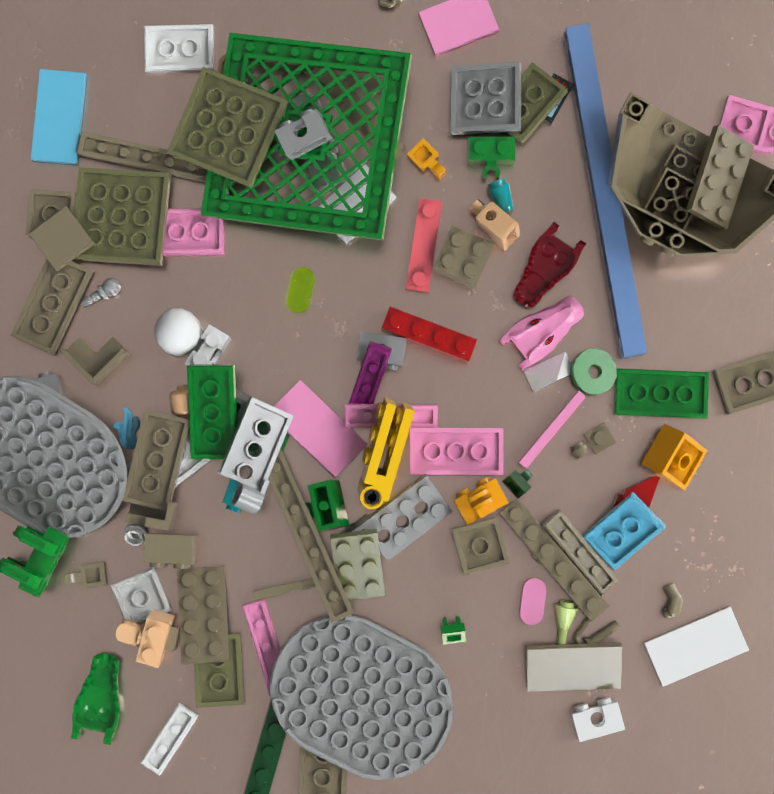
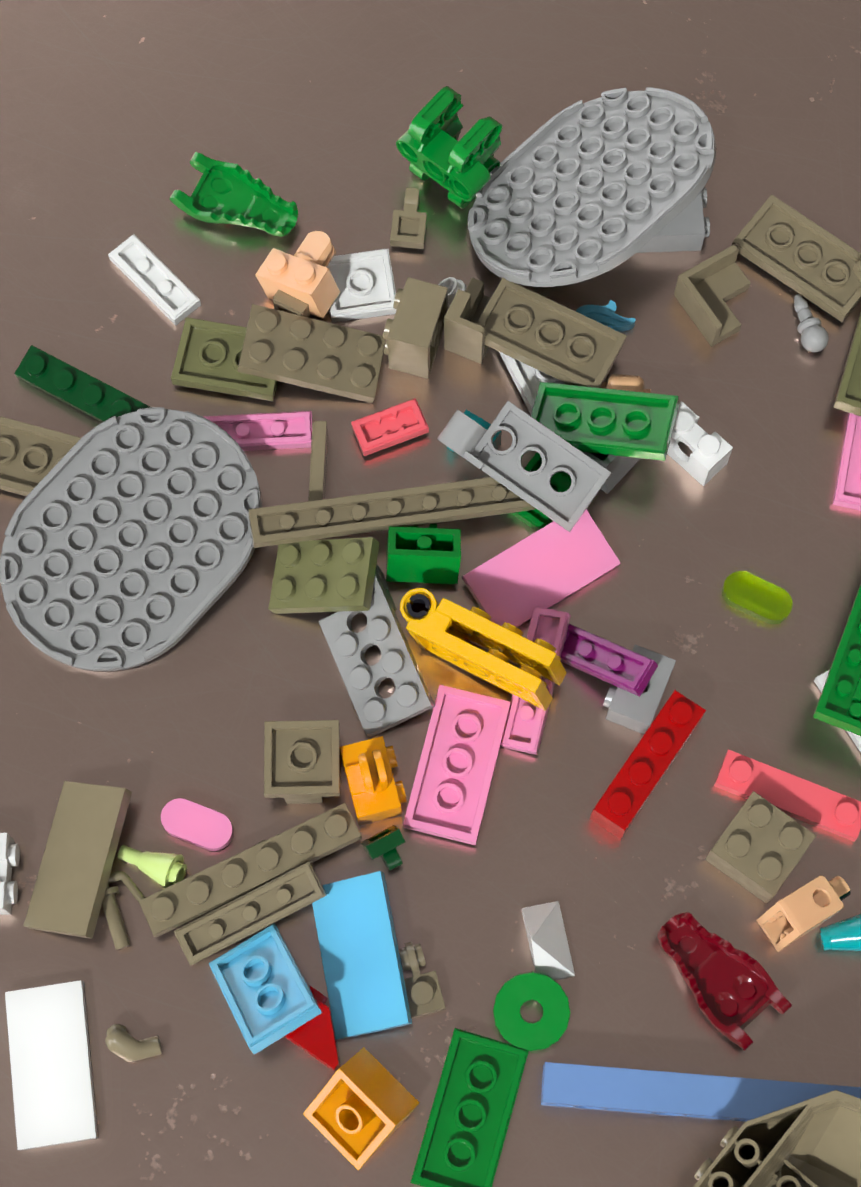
camera: 105 degrees right, 15 degrees down
white tile [154,308,204,357] -> none
green tile [441,616,466,645] -> none
bright pink animal [499,296,584,371] -> none
bright pink tile [518,391,585,468] -> none
none -> medium azure tile [312,871,412,1040]
none -> coral plate [351,398,429,456]

